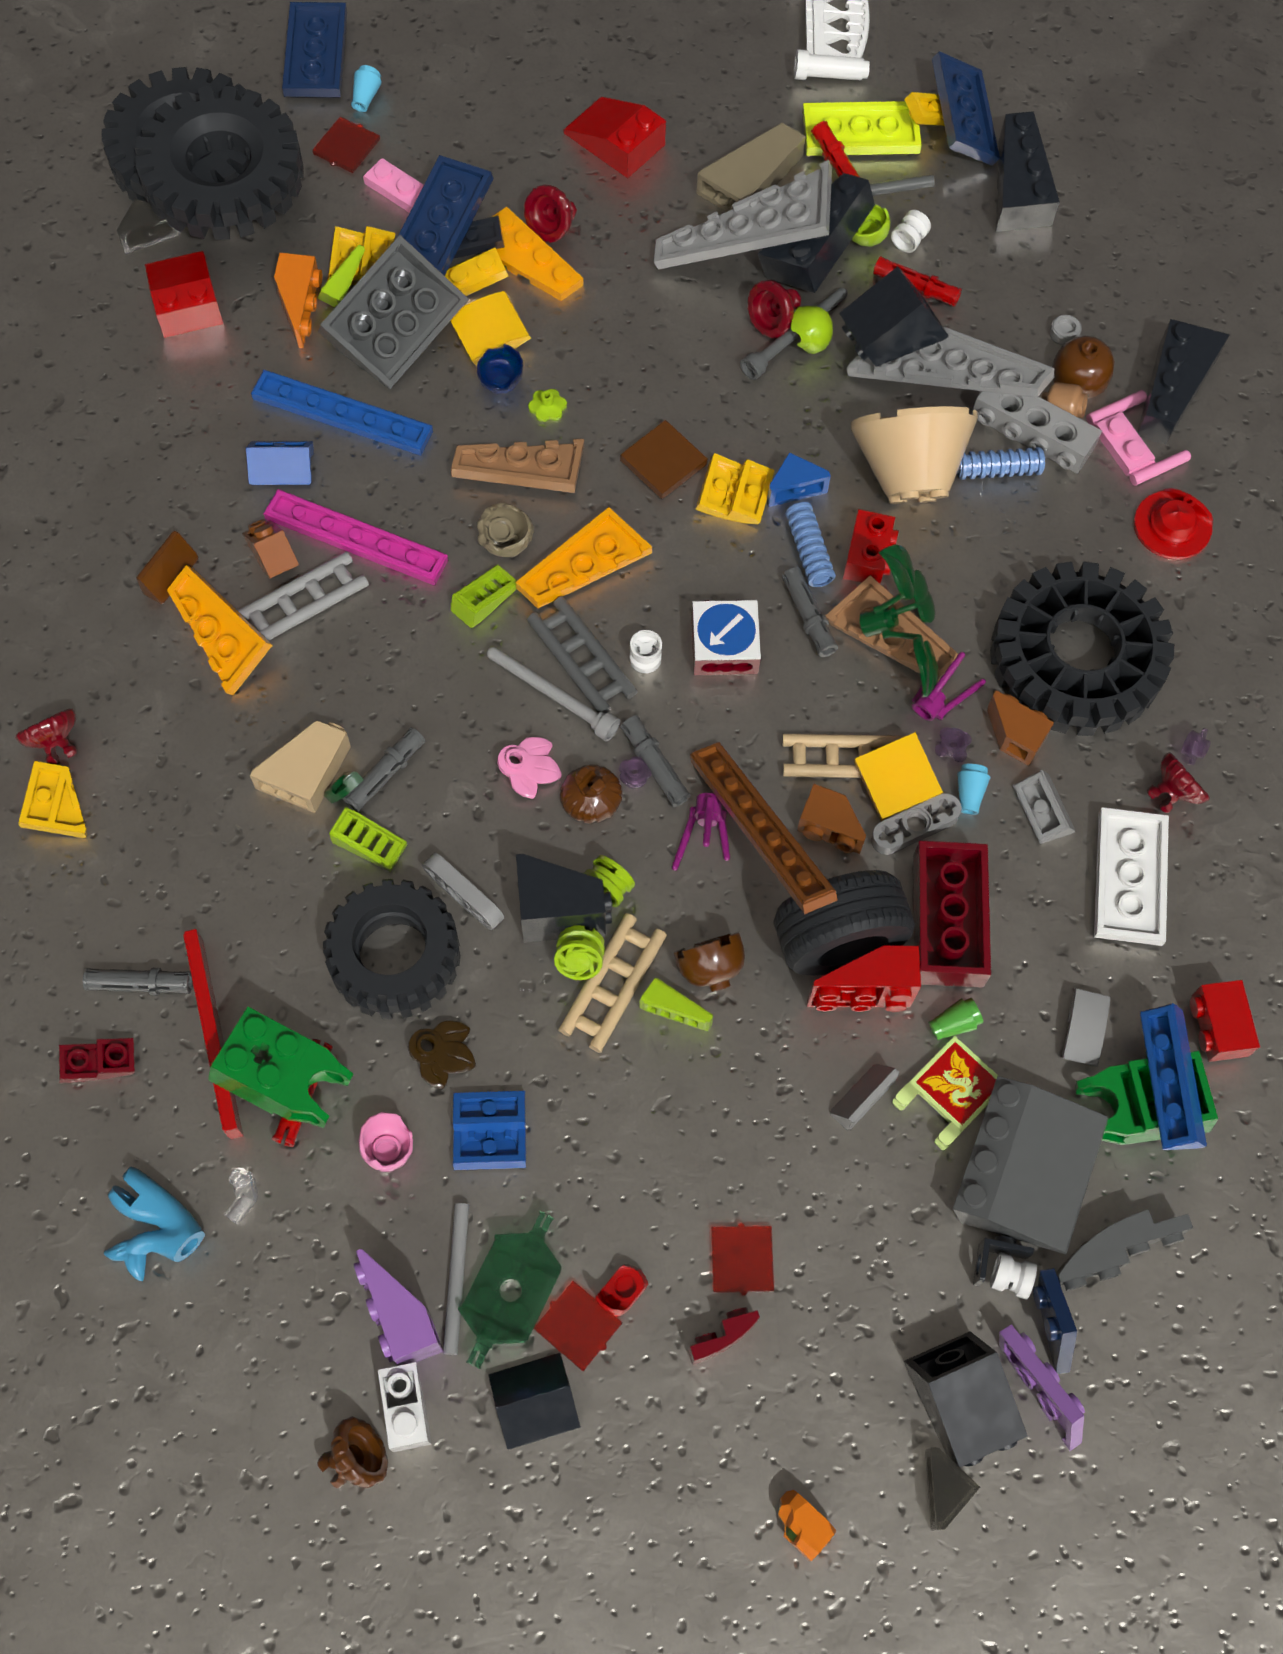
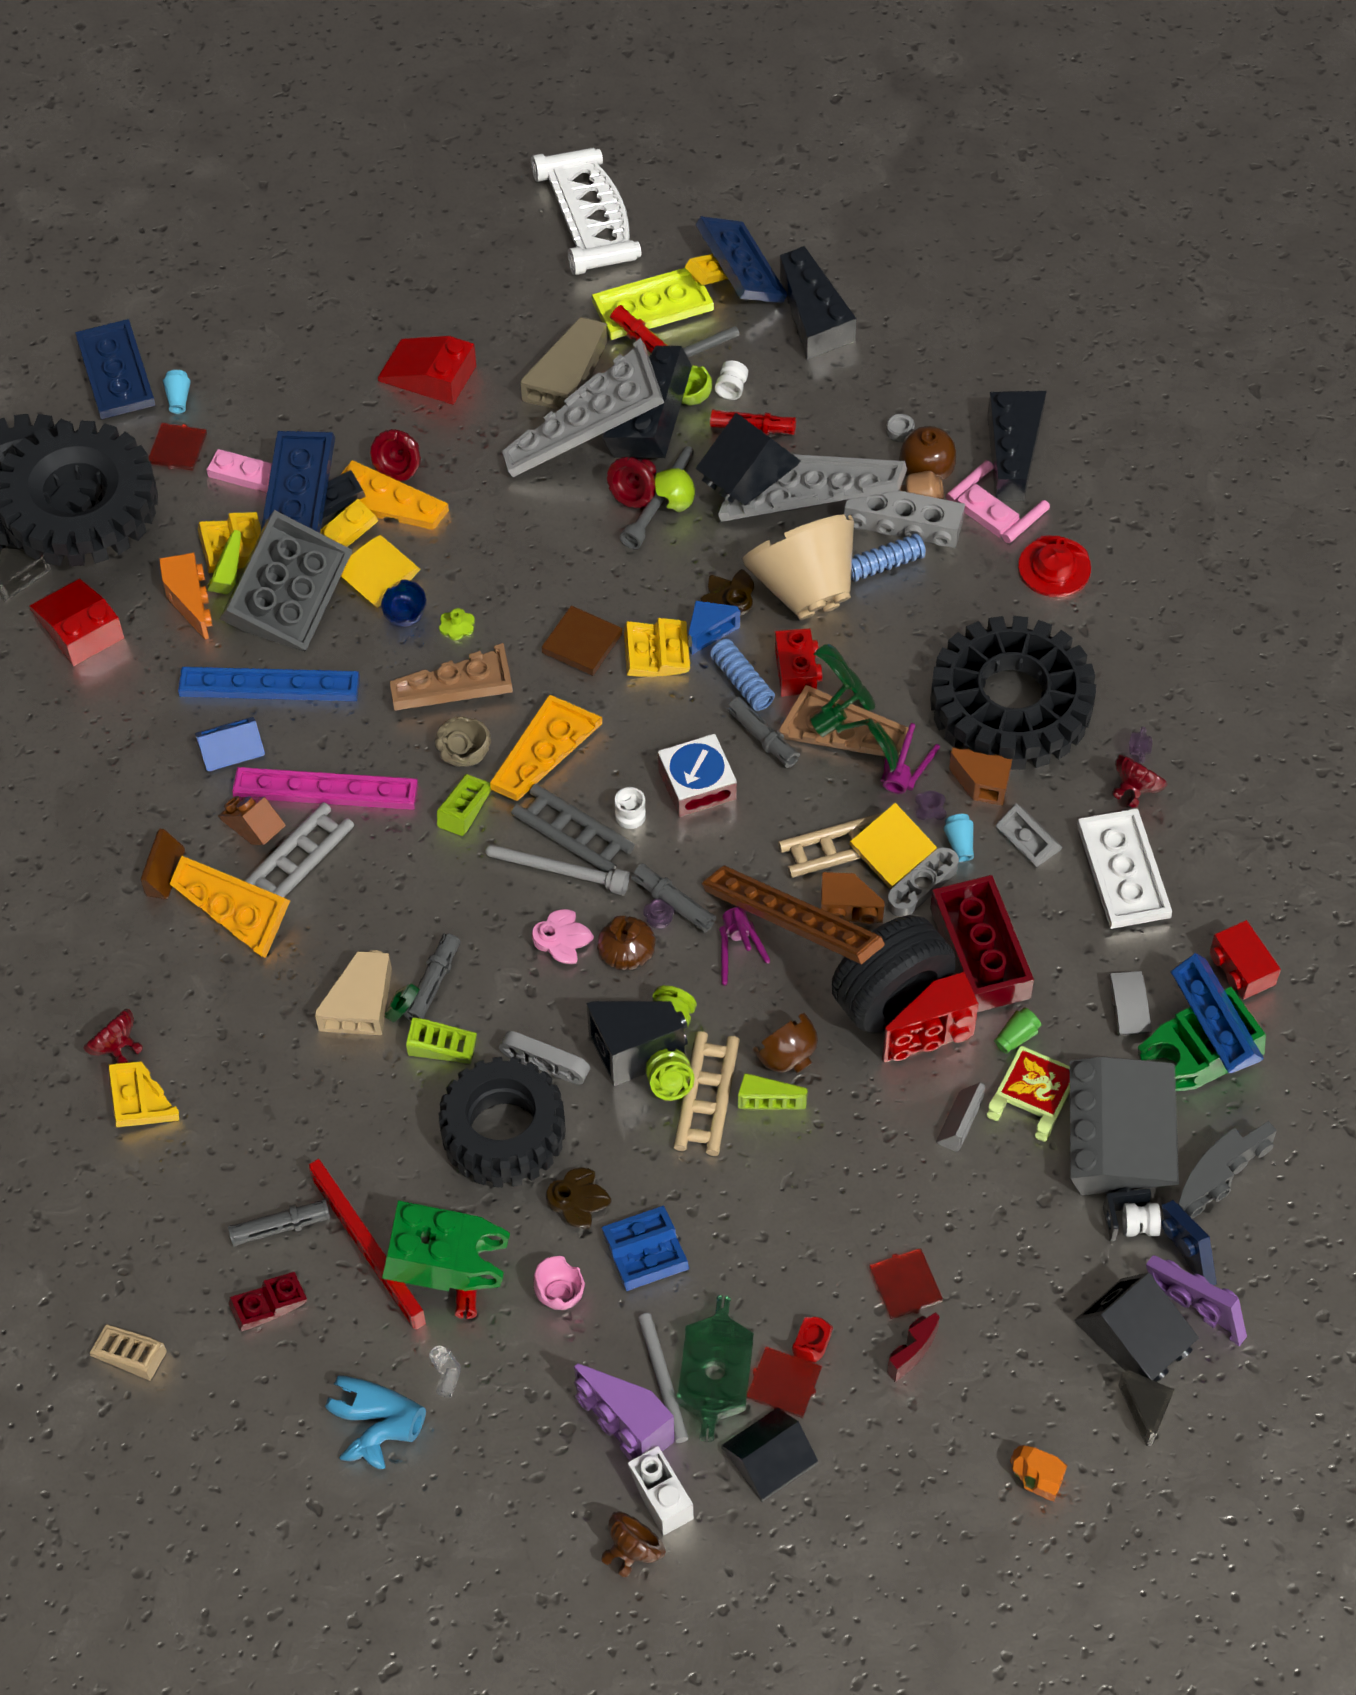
camera: 15 degrees left, 10 degrees down
none -> dark brown plate [700,569,754,615]

